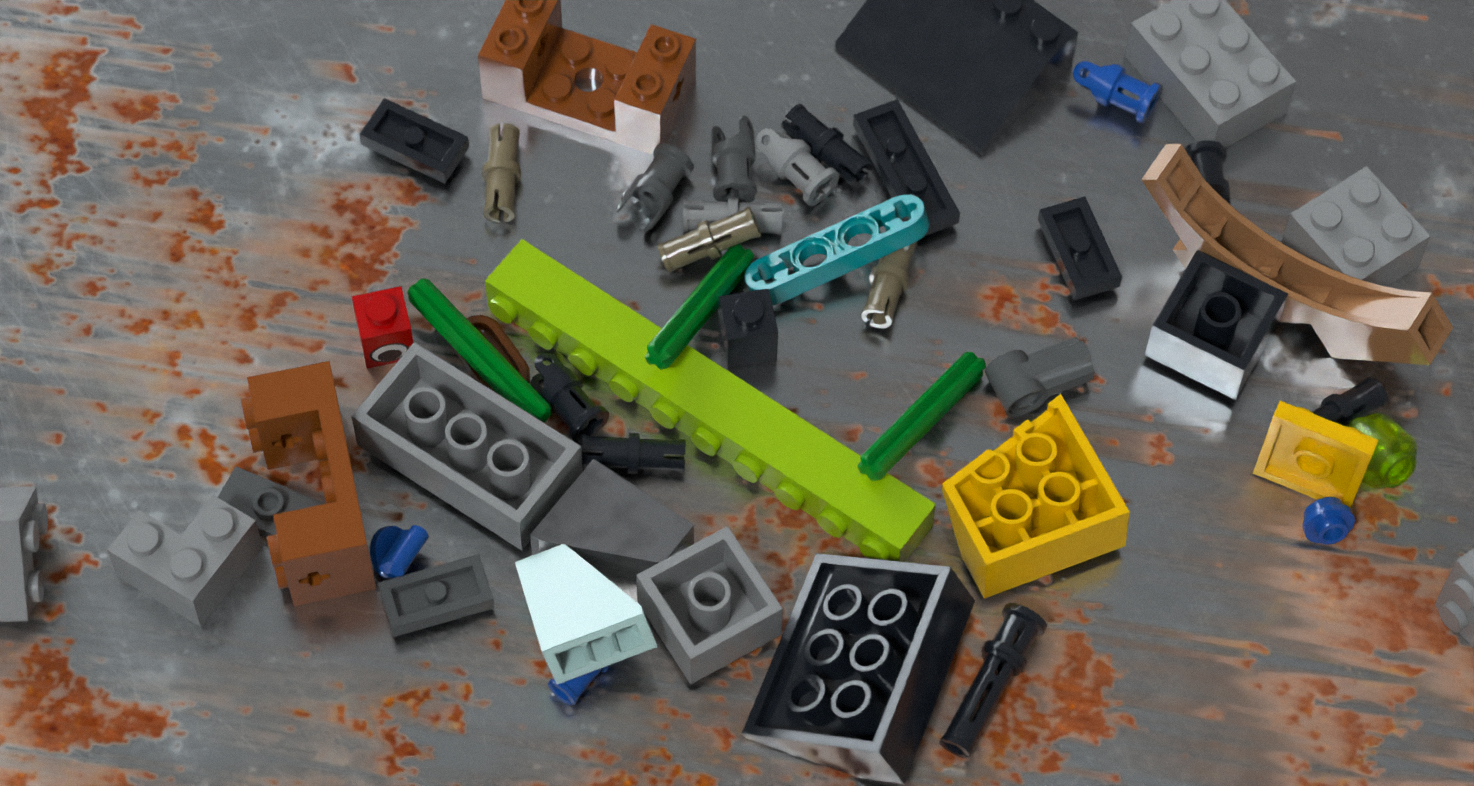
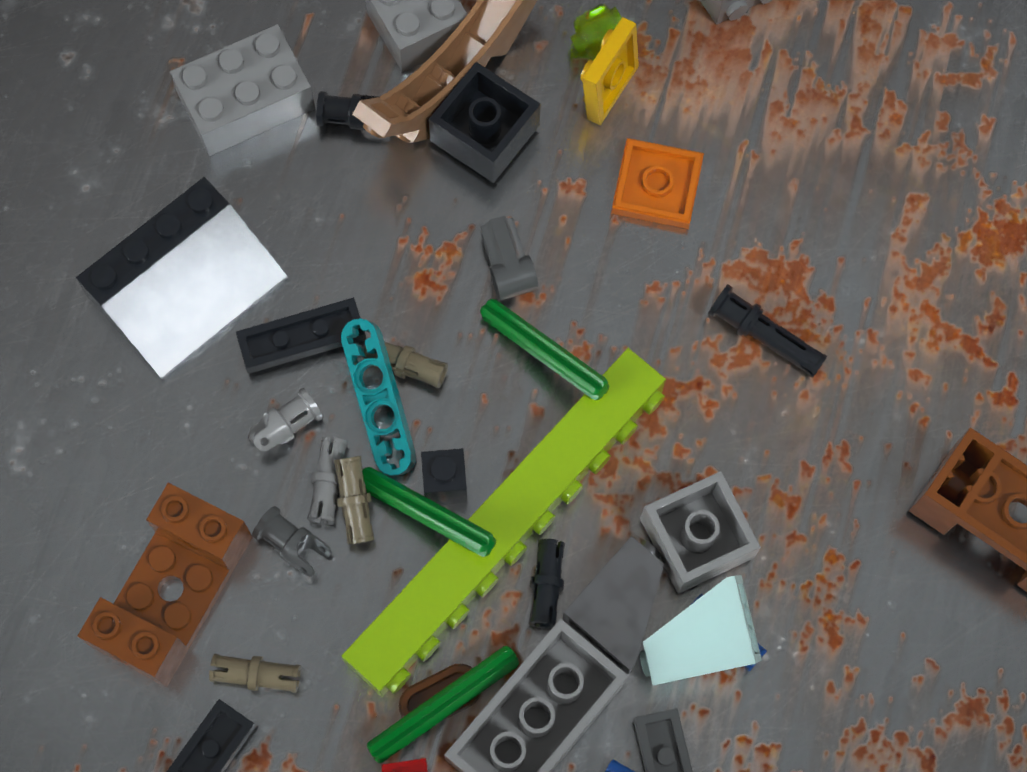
camera: 85 degrees left, 10 degrees up
black piece [531,353,609,443] -> none
dark grey piece [711,115,757,202] -> none
black slope [742,553,975,785] -> none
black pin [781,104,873,187] -> none
yellow wedge [942,394,1130,599] -> none
black plate [1038,196,1122,300] -> none
blue piece [1073,61,1162,125] -> none
blue plate [1302,497,1355,545] -> none
black pin [1312,377,1388,428] -> none
none -> orange tile [611,138,704,229]

